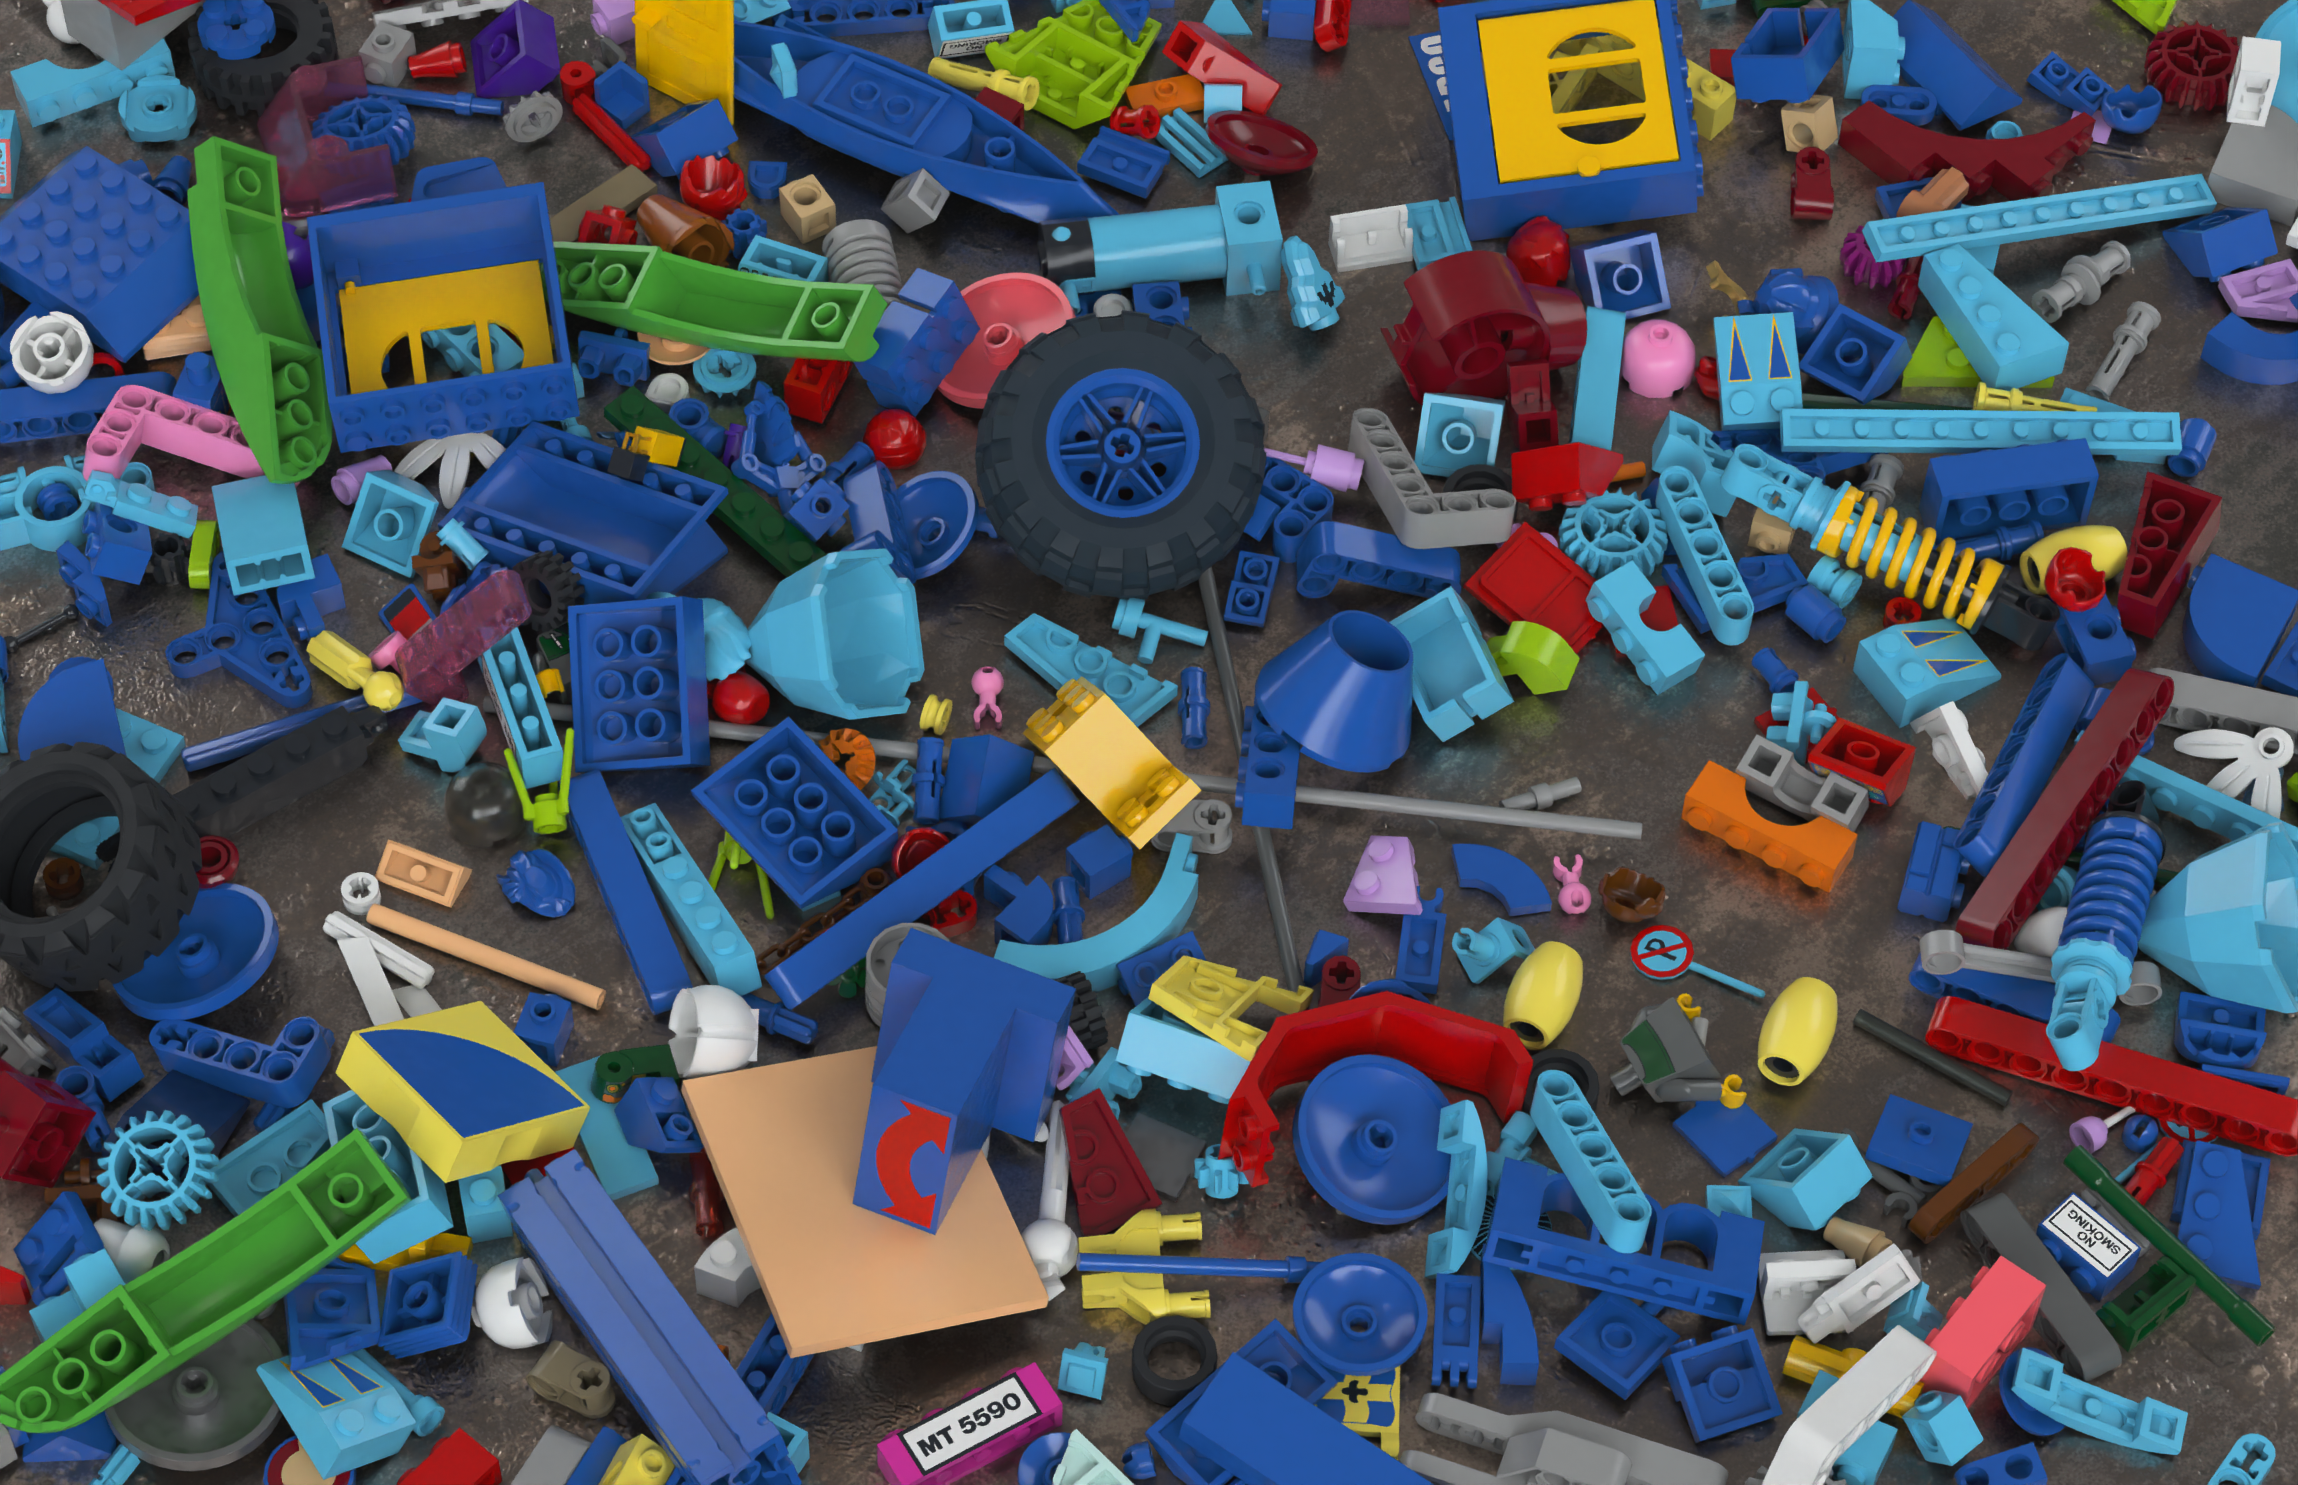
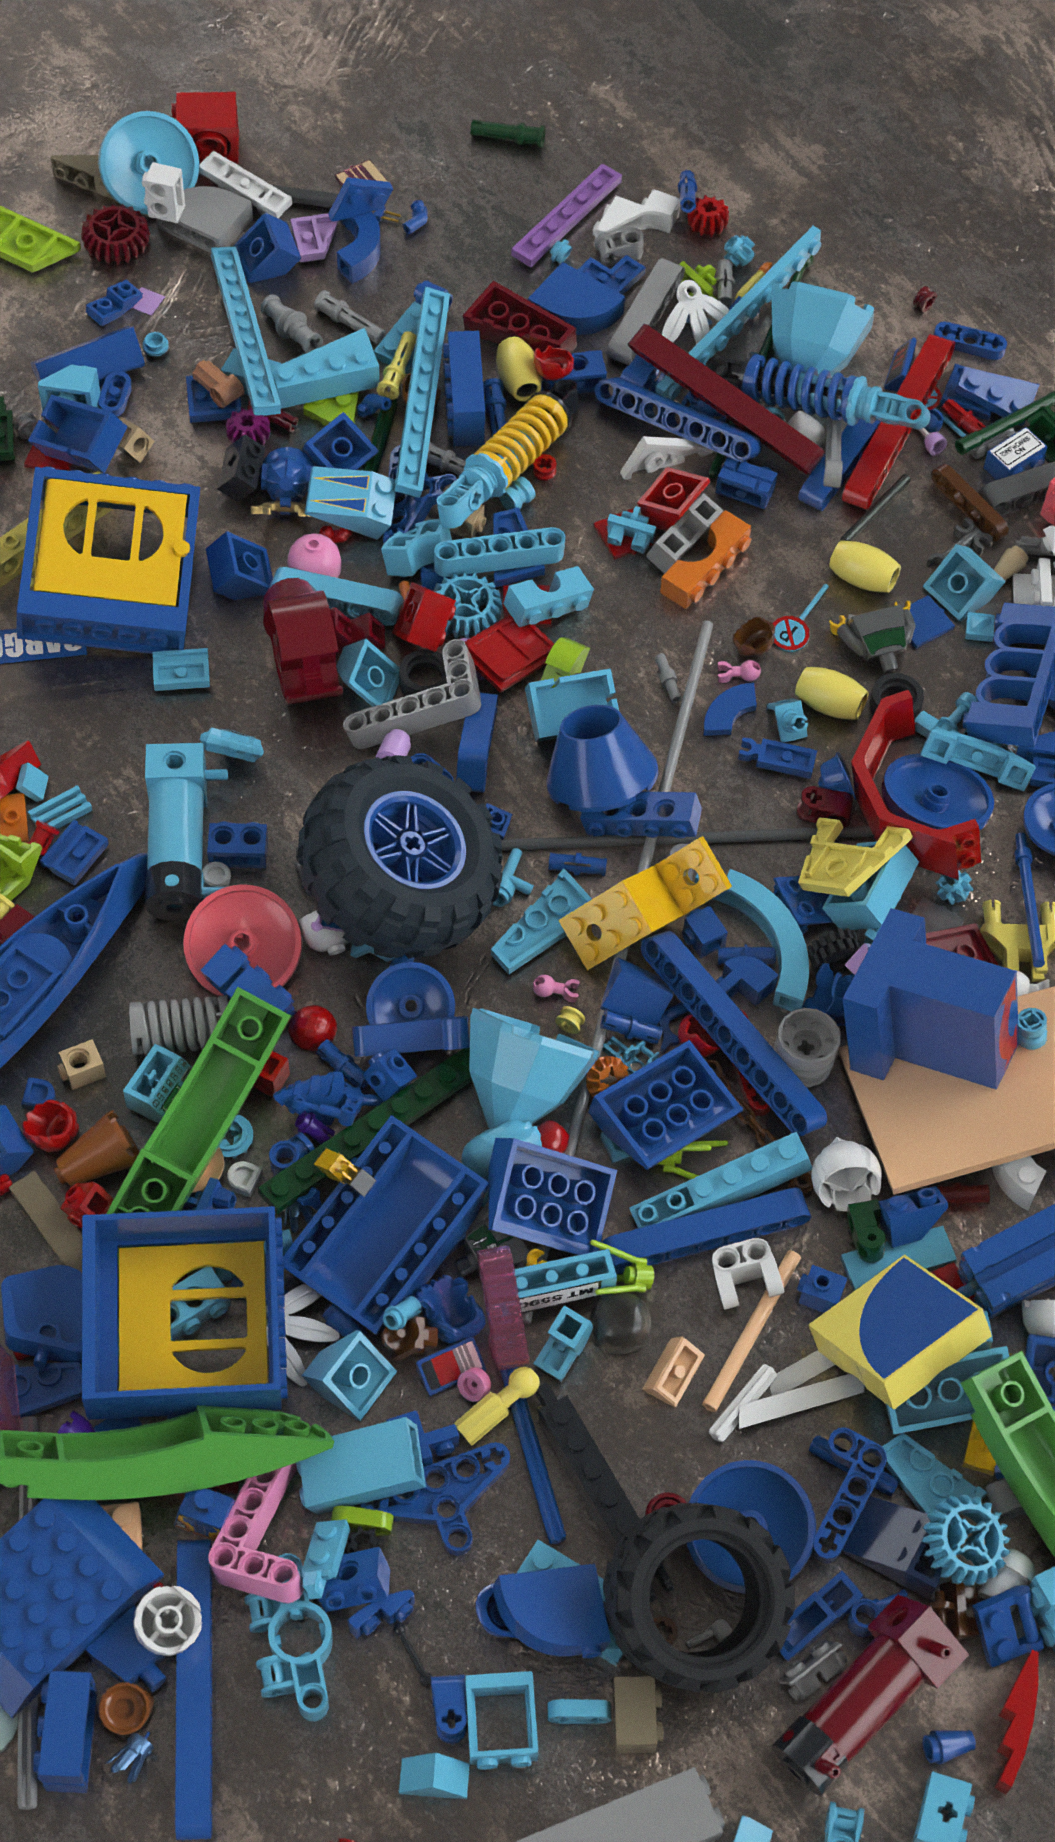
camera: 85 degrees left, 5 degrees up
blue bush [36,483,78,521] -> none
lavender cone [331,455,393,505] -> none
white bush [341,872,381,915] -> none
blue hat [496,849,575,918] -> none
black tyre [505,550,585,632] -> none
blue gear [722,208,767,259] -> none
blue axle [741,992,818,1045] -> none
light grey brick [881,168,950,233] -> none
dark red dish [1205,110,1318,176] -> none
blue slope [1303,929,1349,988] -> none
white hinge [1328,204,1413,273] -> none
lavender wing [1343,835,1423,915] -> none
red hair [1506,215,1571,286] -> none
medium azure beam [1530,1070,1652,1254] -> none
blue pin [1751,647,1799,695] -> none
blue brick [1785,584,1846,643] -> none
dark red piece [1790,147,1834,221] -> none
dark red arch [1838,100,2096,204] -> none
medium azure slope [1853,618,2001,729] -> none
blue plate [1864,1094,1973,1187] -> none
blue hair [2101,84,2163,134] -> none
blue slope [2174,991,2267,1069] -> none
none -> black brick [217,435,266,502]
none -> blue arm [356,393,392,418]
none -> white piece [712,1238,785,1310]
none -> medium azure wheel [1018,1008,1047,1050]

